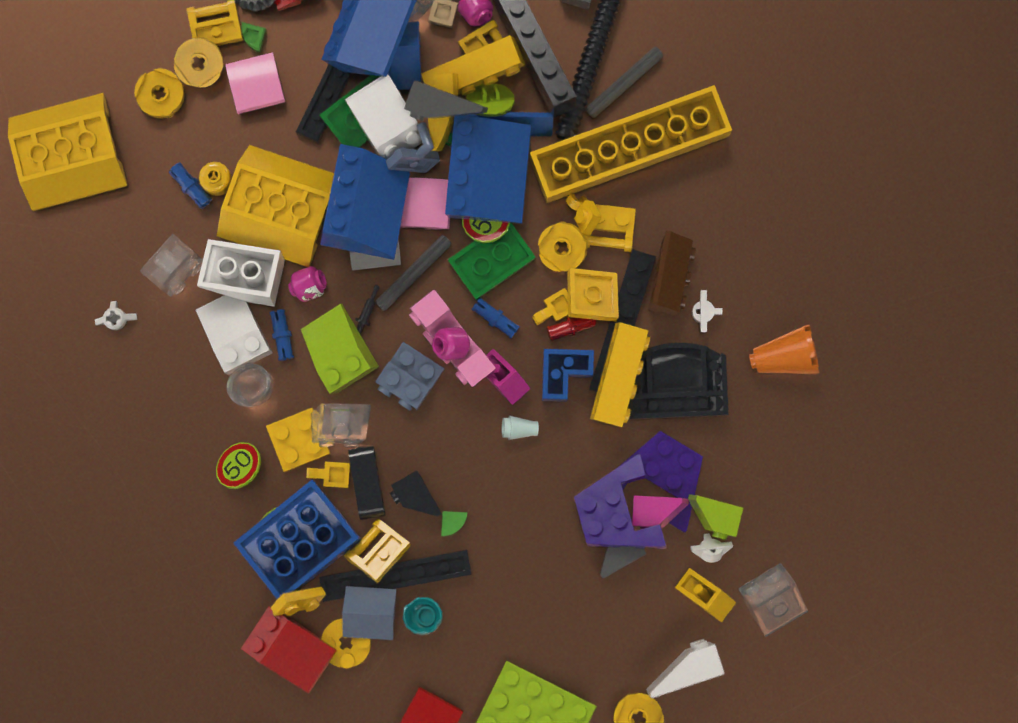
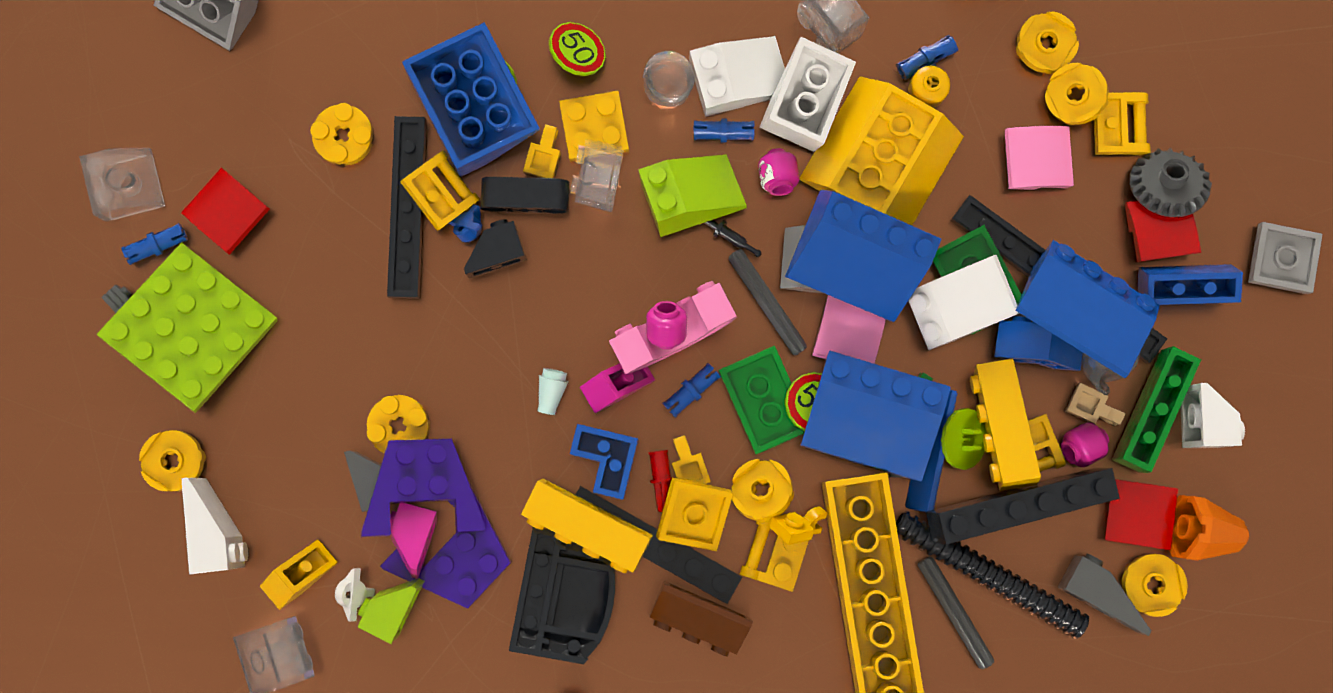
camera: 100 degrees right, 0 degrees up
bright green tile [241,22,267,53] -> none
red slope [241,606,337,693] -> none
yellow plate [271,586,326,616] -> none
sand blue slope [342,586,397,640] -> none
sand blue plate [375,342,445,411] -> none
sand blue plate [386,122,440,173] -> none
teal hair [402,597,443,635] -> none
dark grey slope [404,80,488,121] -> none
yellow slope [428,73,458,151] -> none
bright green tile [441,511,468,536] -> none
white piece [691,290,722,332] -> none
none -> yellow plate [367,395,430,453]
none -> blue piece [449,204,482,242]

